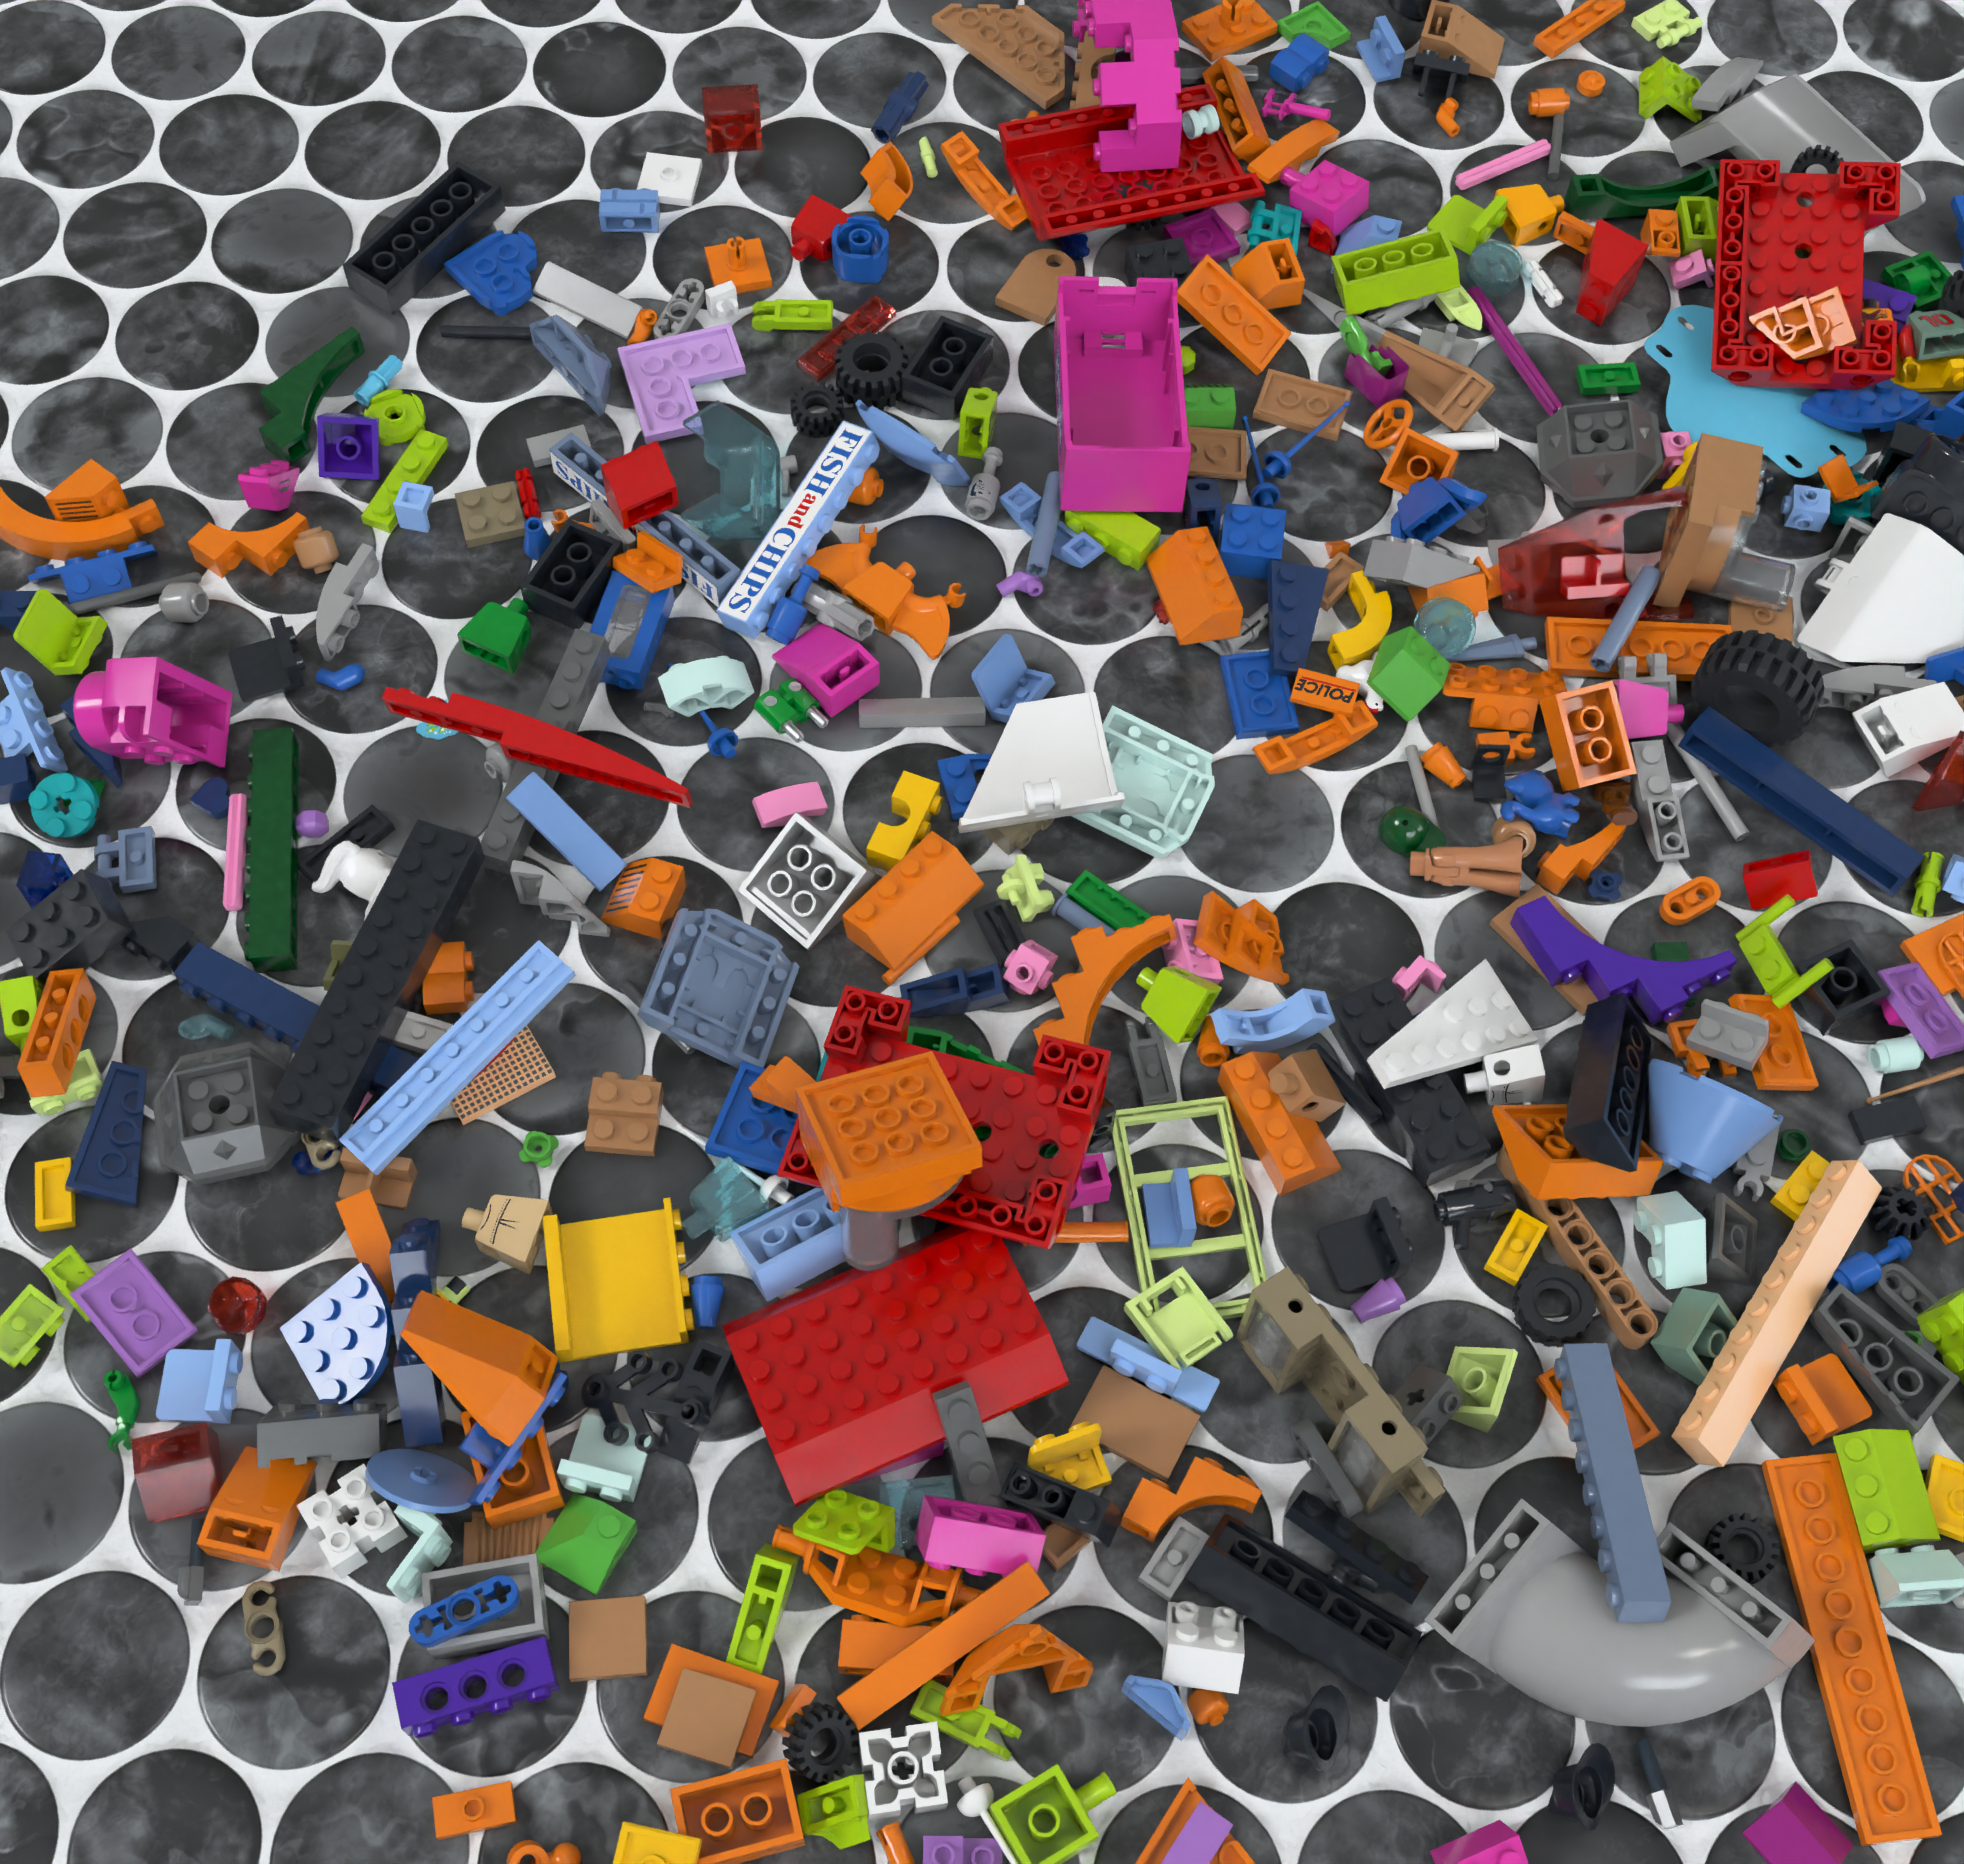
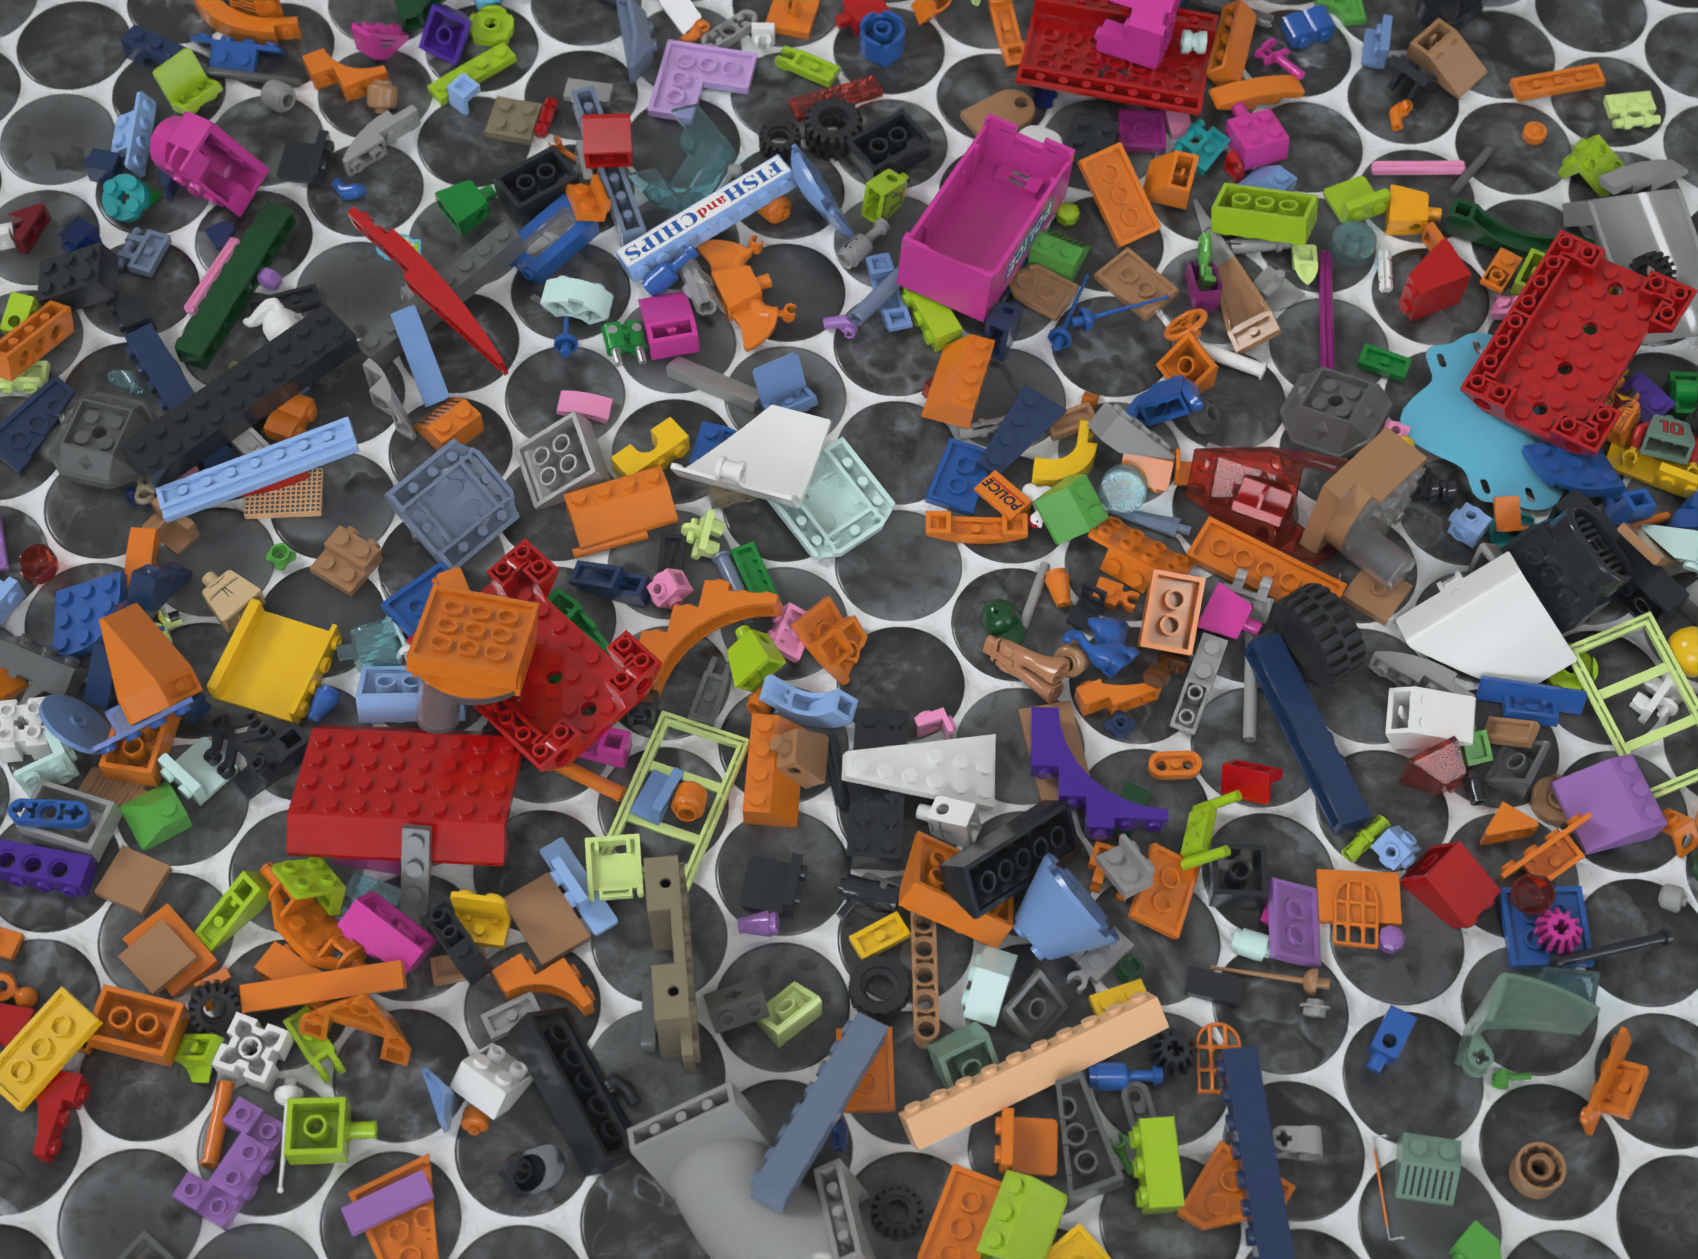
camera: 30 degrees right, 0 degrees up
blue cone [523,517,552,561] -> none
blue brick [1219,503,1287,580] -> none
black plate [1284,1489,1429,1605] -> none
orange brick [1528,87,1570,117] -> none
sand blue piece [1590,565,1662,672] -> none
orange slope [1749,286,1858,360] -> none

